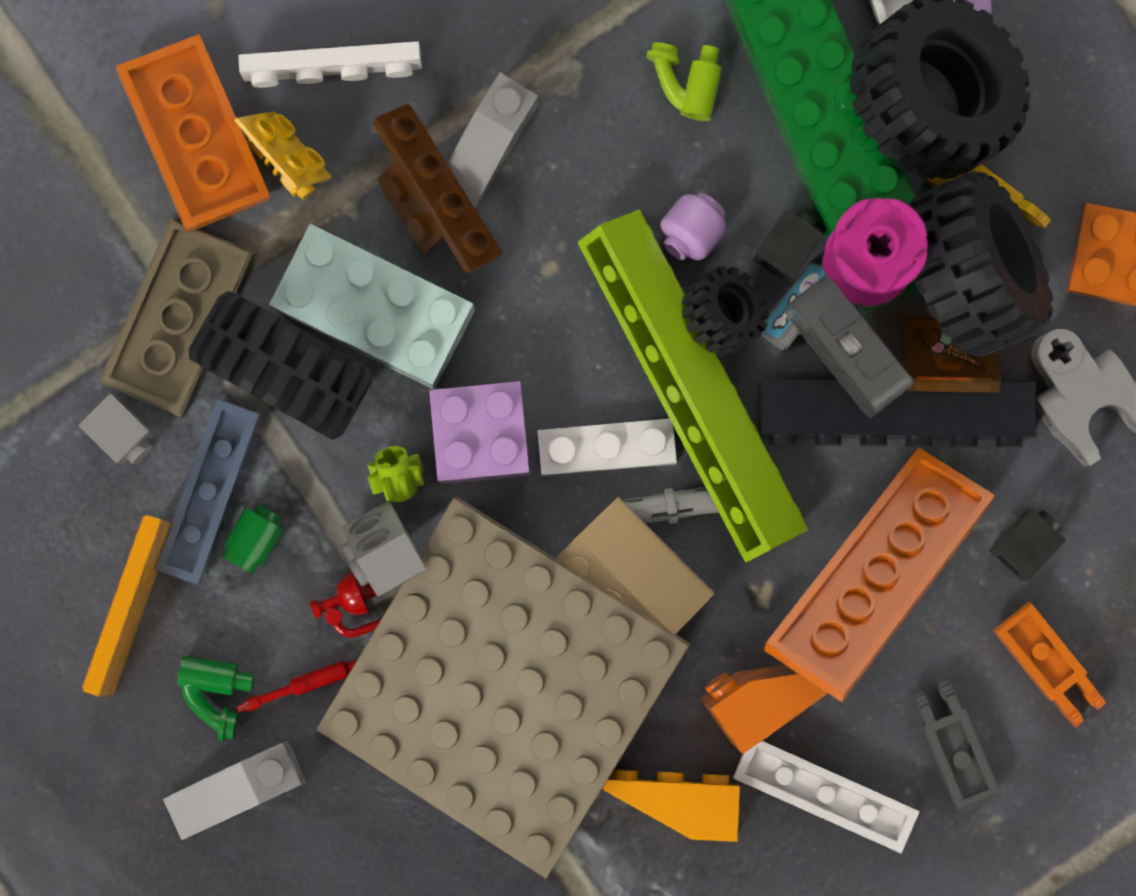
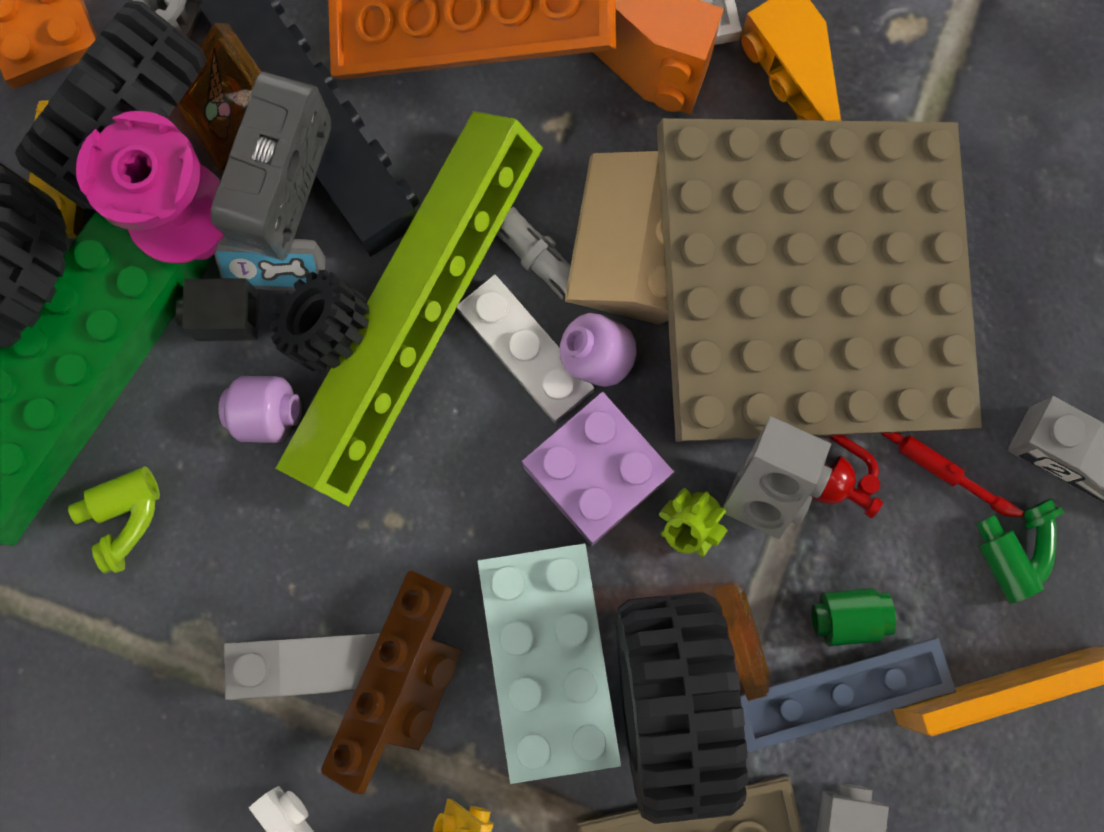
camera: 120 degrees left, 5 degrees down
none -> lavender head [560,313,637,387]
none -> clear orange tile [715,581,772,701]

